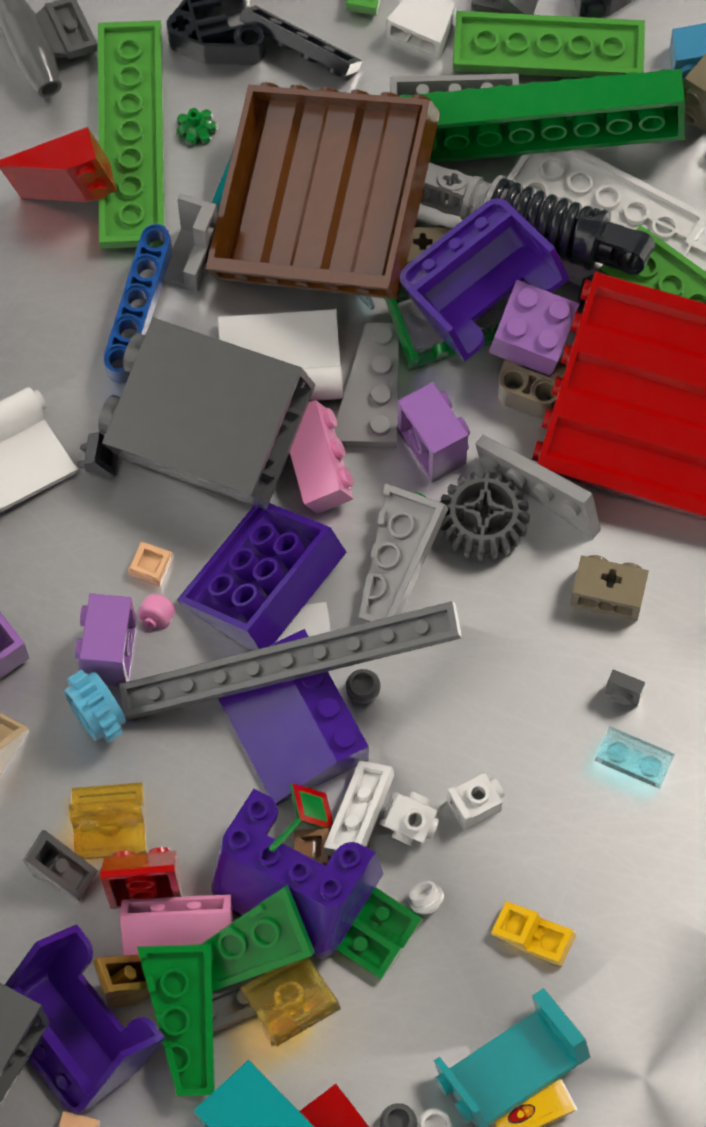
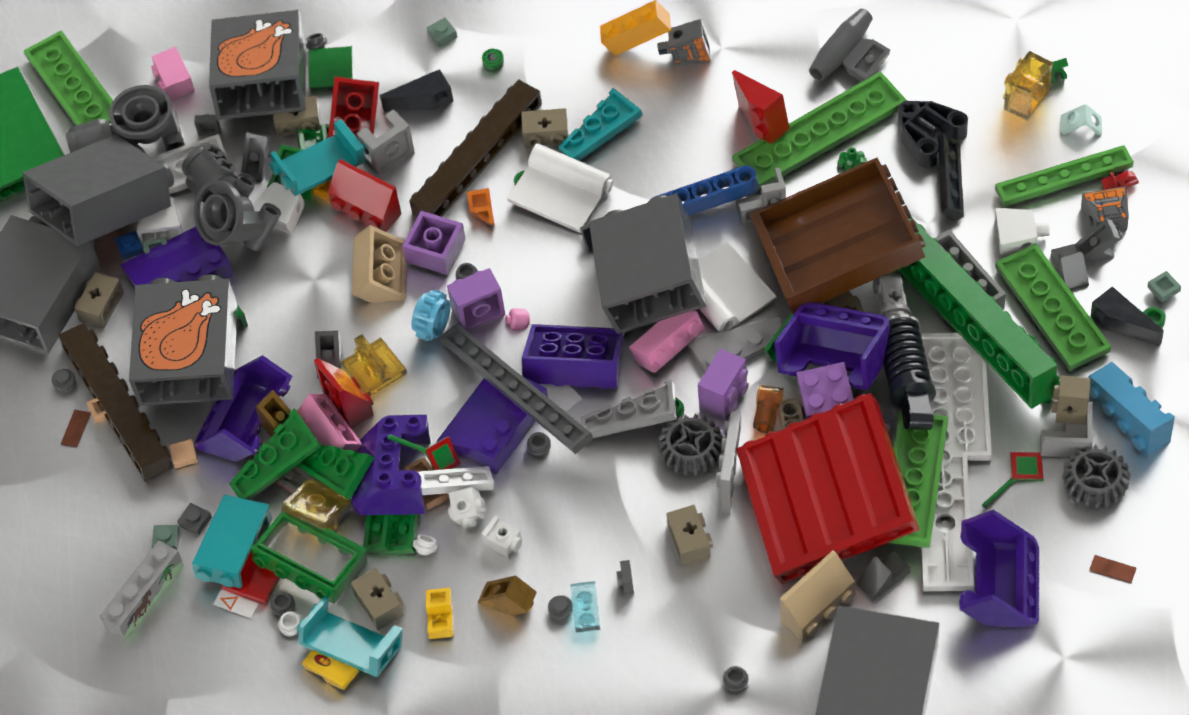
camera: 65 degrees right, 10 degrees down
light nougat tile [128,541,173,586] -> none
none -> window [251,506,367,604]
none -> dark tan brick [350,568,404,630]
none -> dark grey plate [455,263,478,280]
none -> pearl gold slope [477,575,537,616]
none -> dark grey plate [548,595,573,620]
none -> clear orange piece [753,384,784,433]

